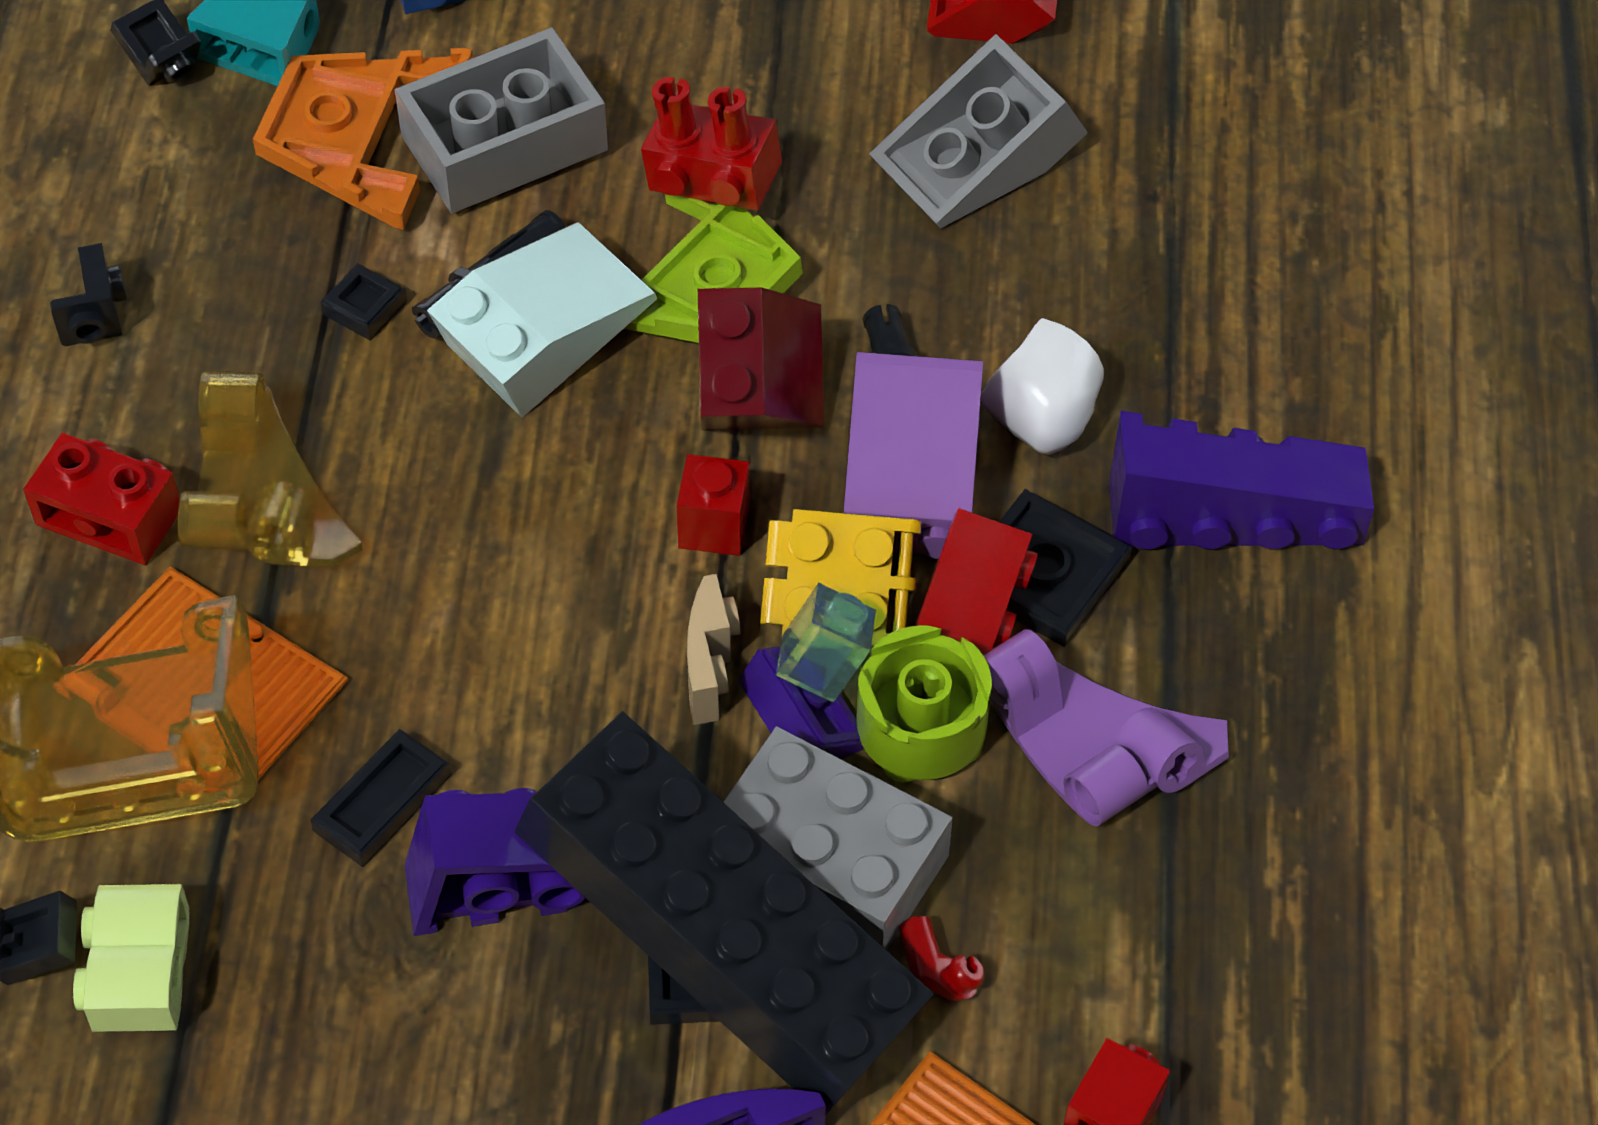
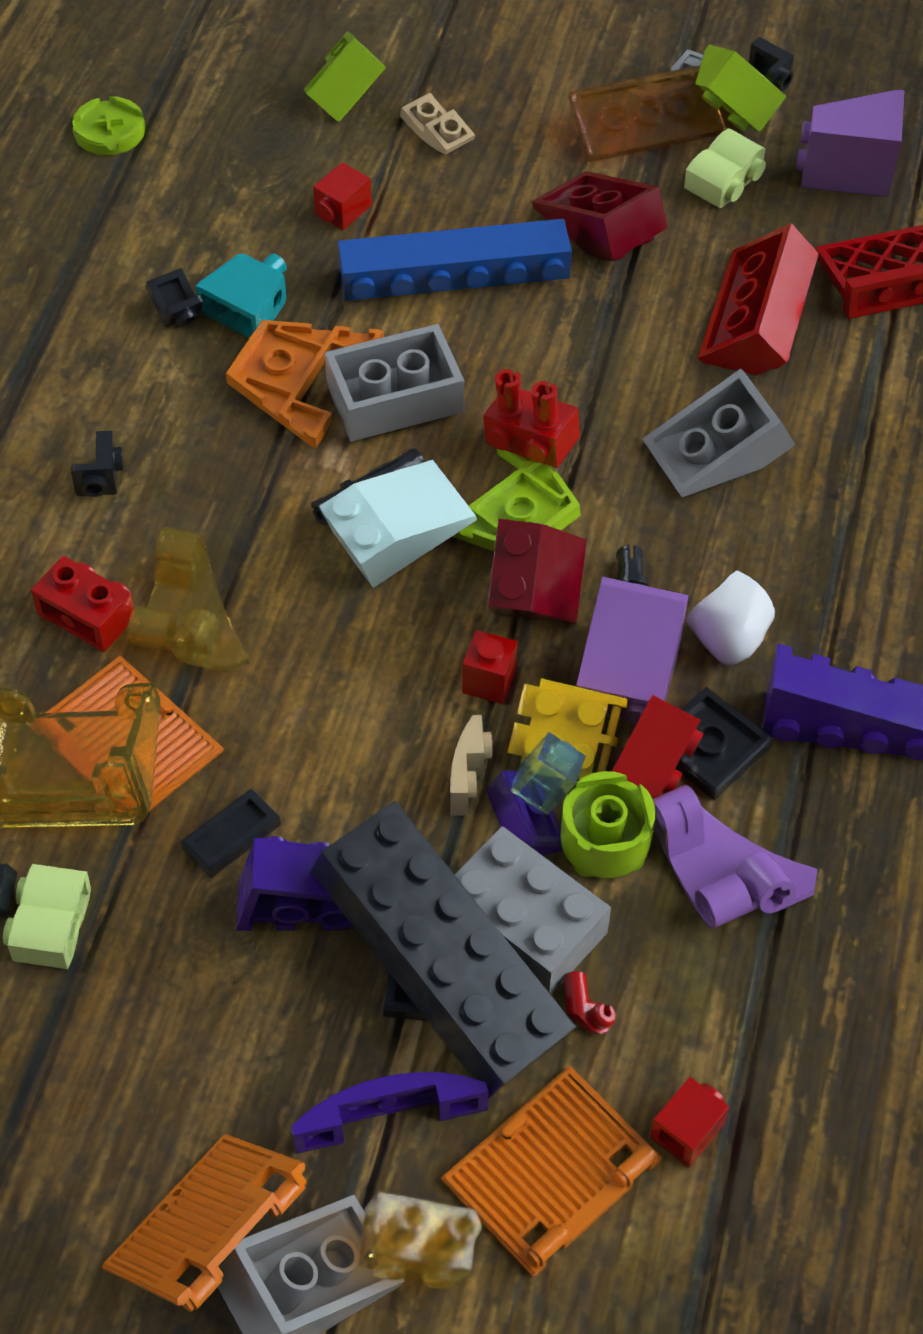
camera: 10 degrees right, 0 degrees up
black tile [321,263,407,341] -> none

